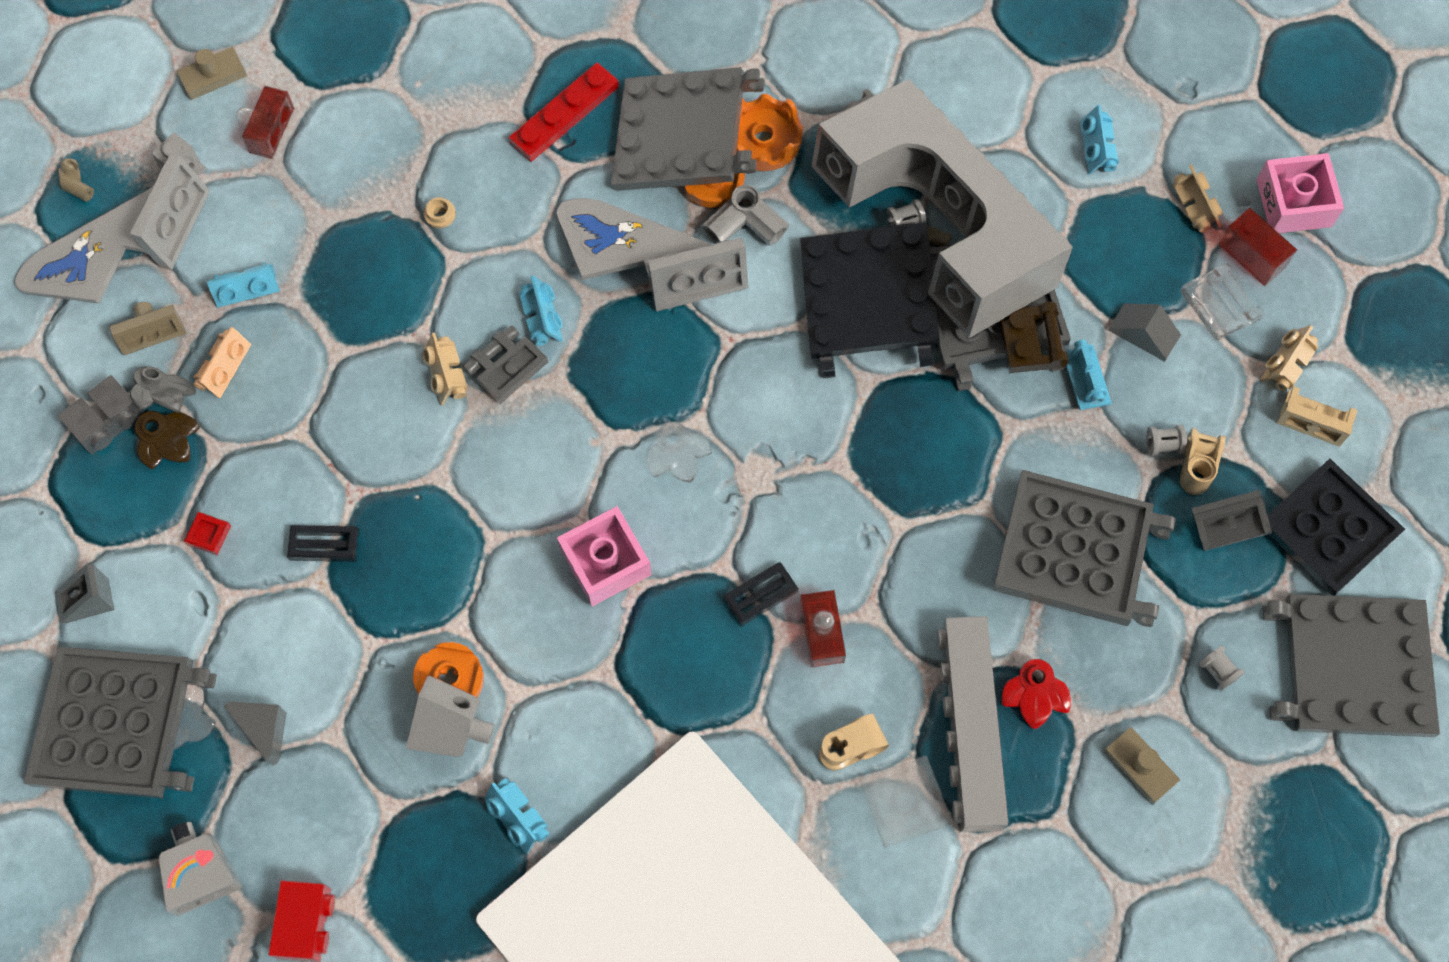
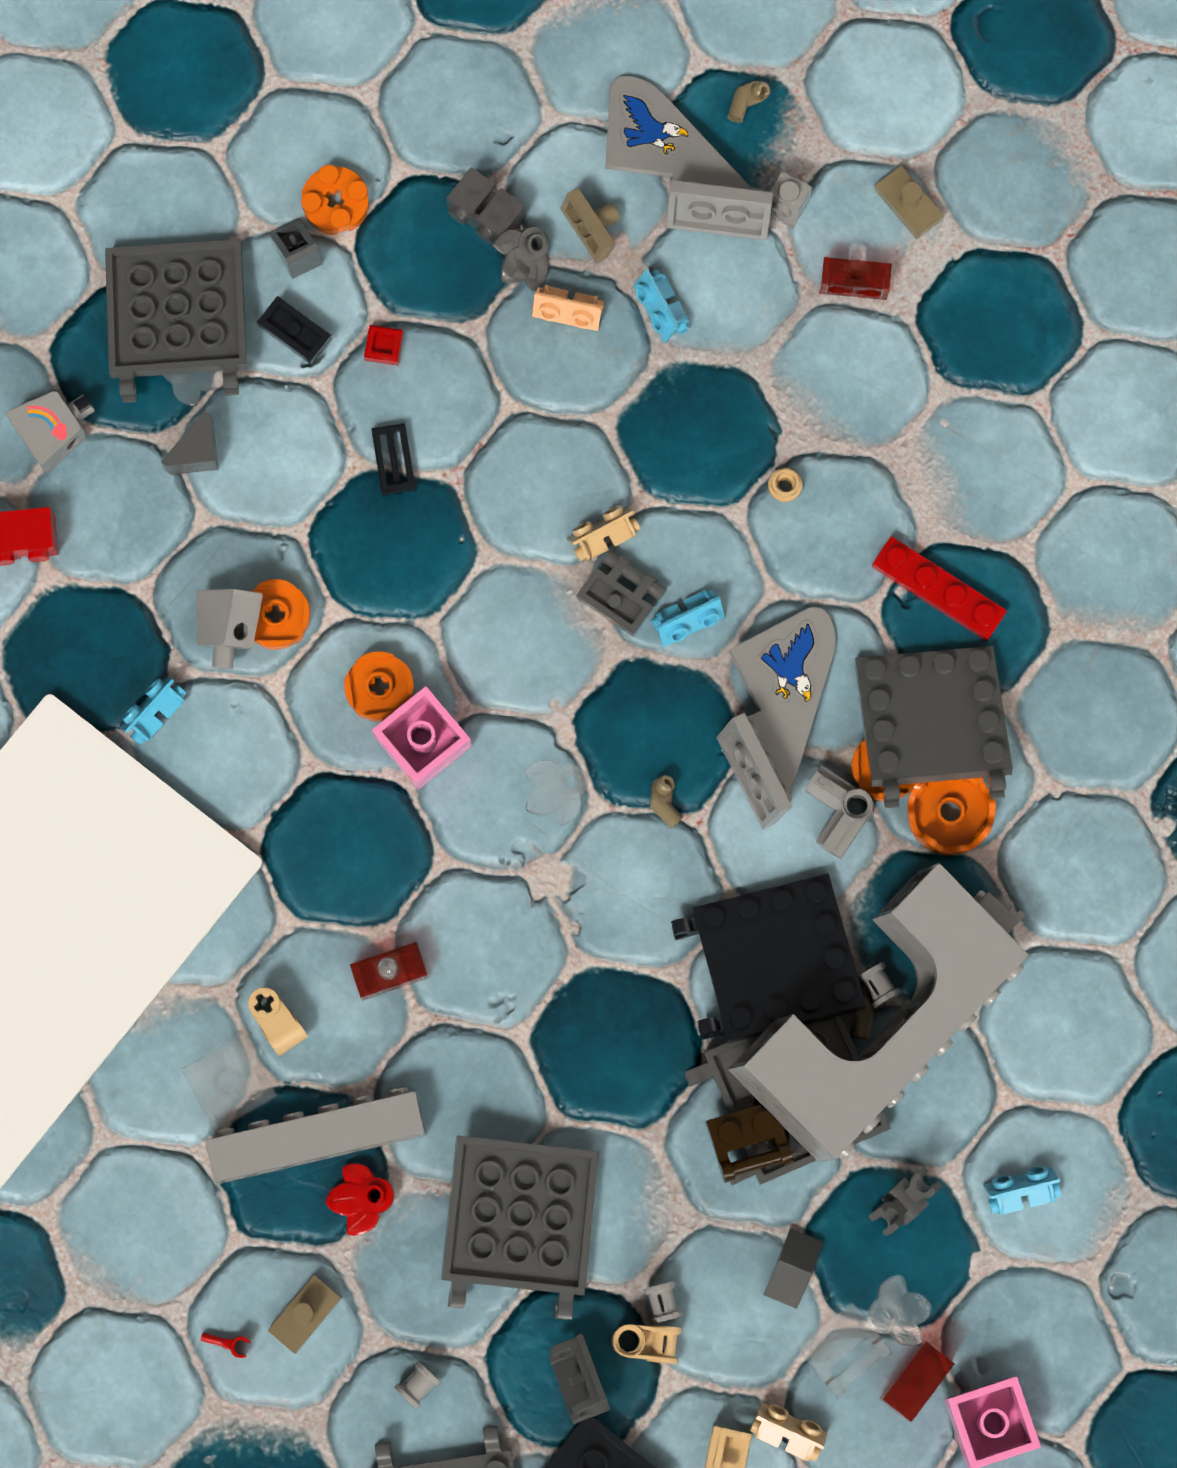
camera: 80 degrees right, 10 degrees up
dark brown plate [135,411,200,470] -> none
black tile [723,561,799,627] -> none
medium azure hinge [1066,340,1112,411] -> none
tan hinge [1173,164,1223,232] -> none
none -> red hand [201,1332,251,1358]
none -> black plate [257,296,332,365]
none -> orange plate [301,165,369,235]
none -> orange plate [344,651,414,722]
none -> dark tan arm [649,775,683,829]
none -> clear plate [867,1275,932,1346]
none -> dark grey pin [868,1166,942,1237]

